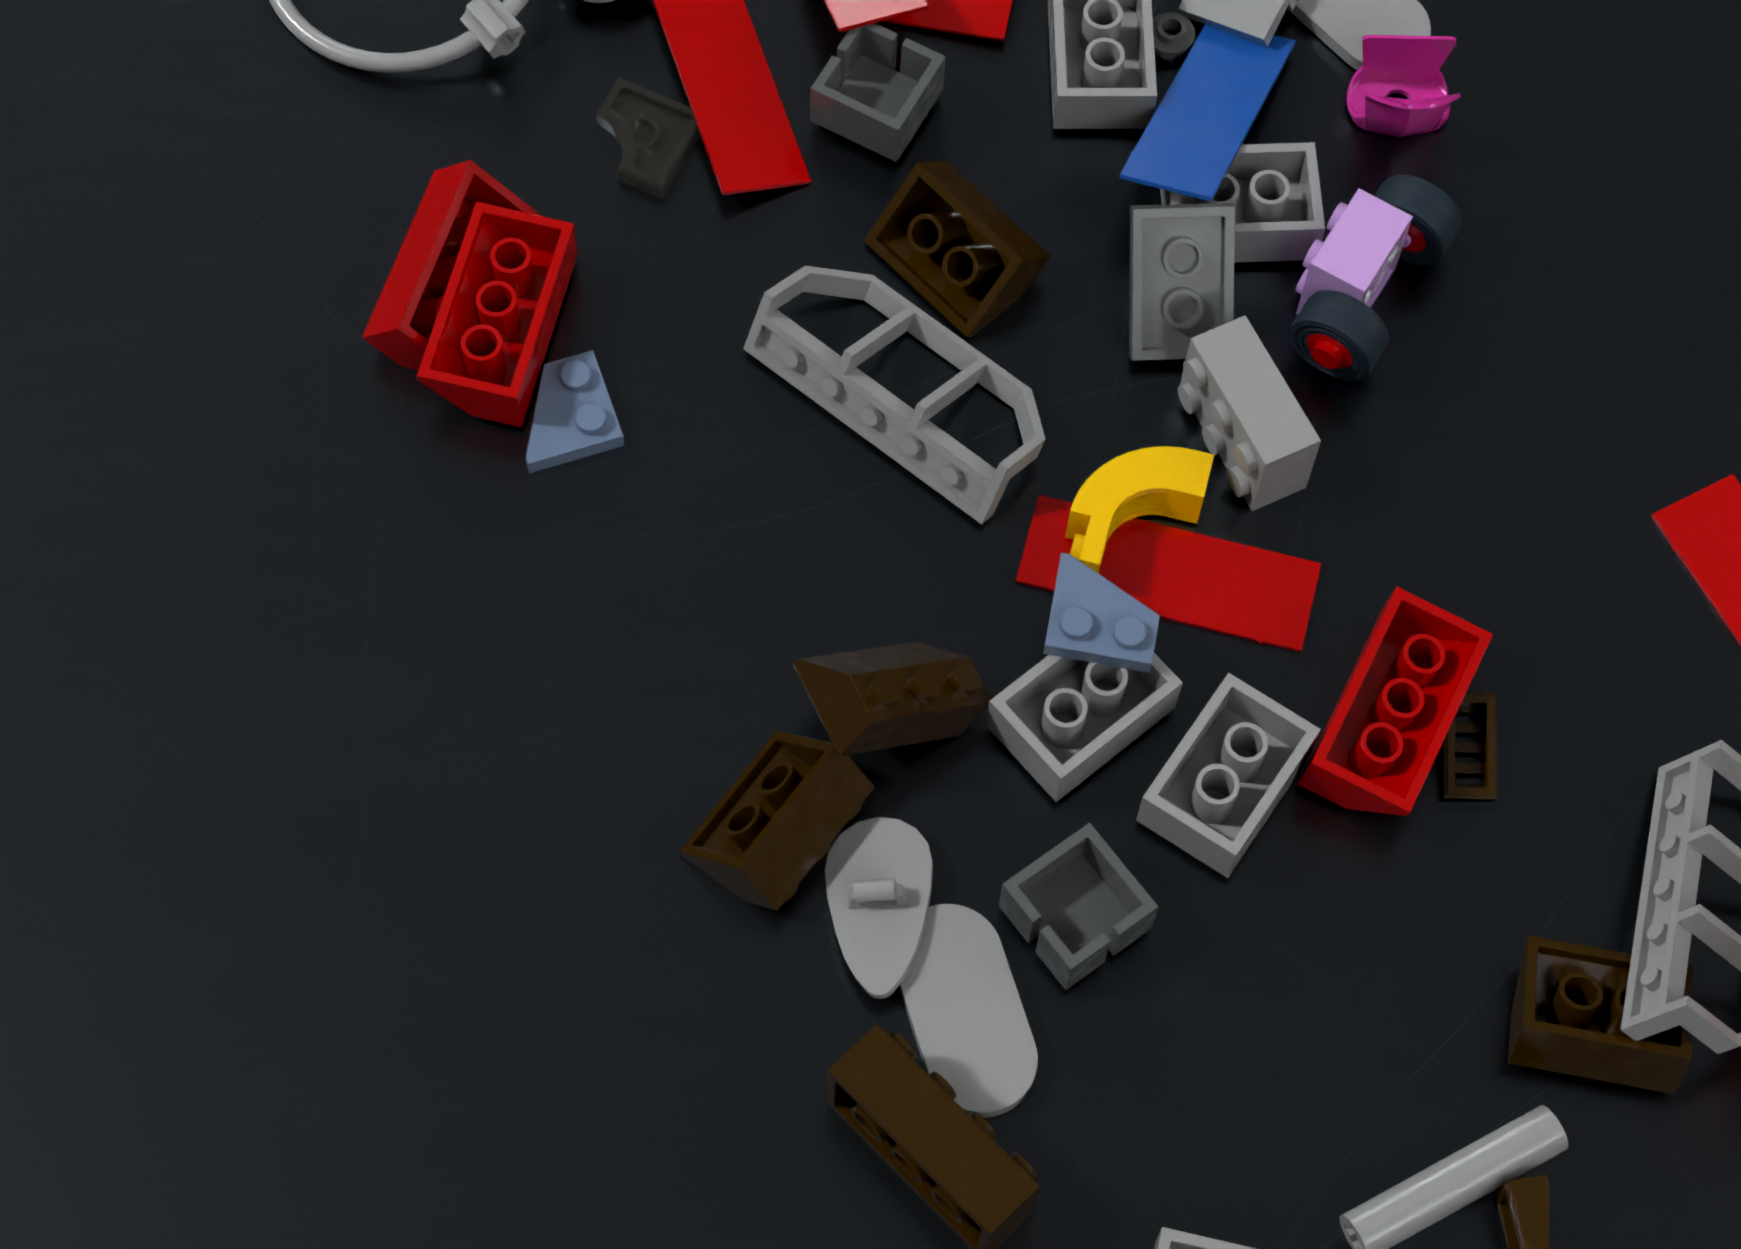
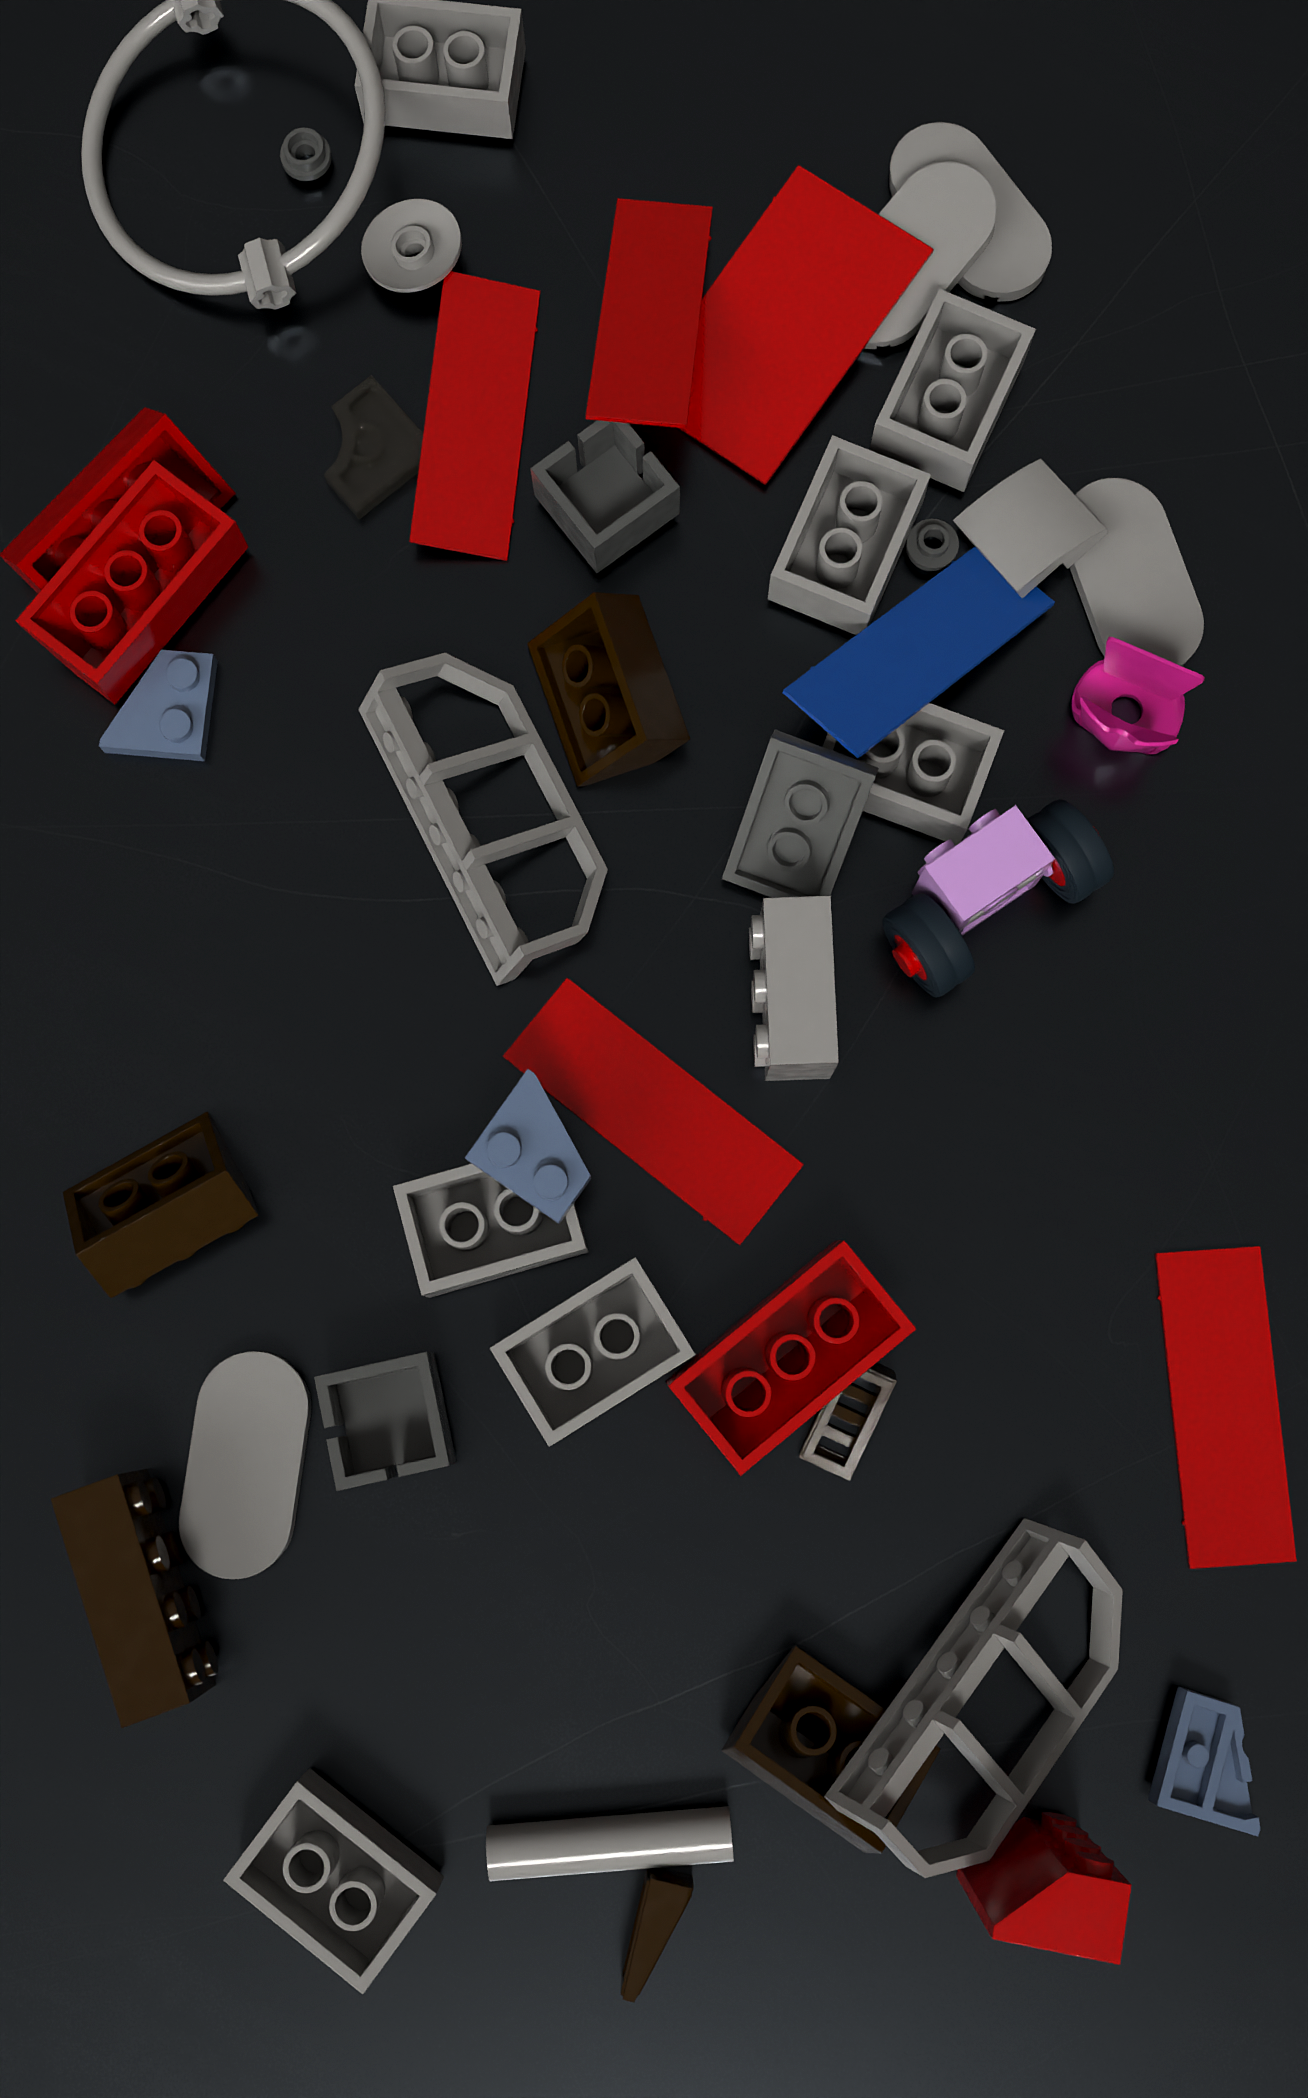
camera: 30 degrees right, 15 degrees up
dark brown slope [793,642,992,756] -> none
light grey shield [825,817,934,999] -> none
yellow arch [1065,446,1215,574] -> none

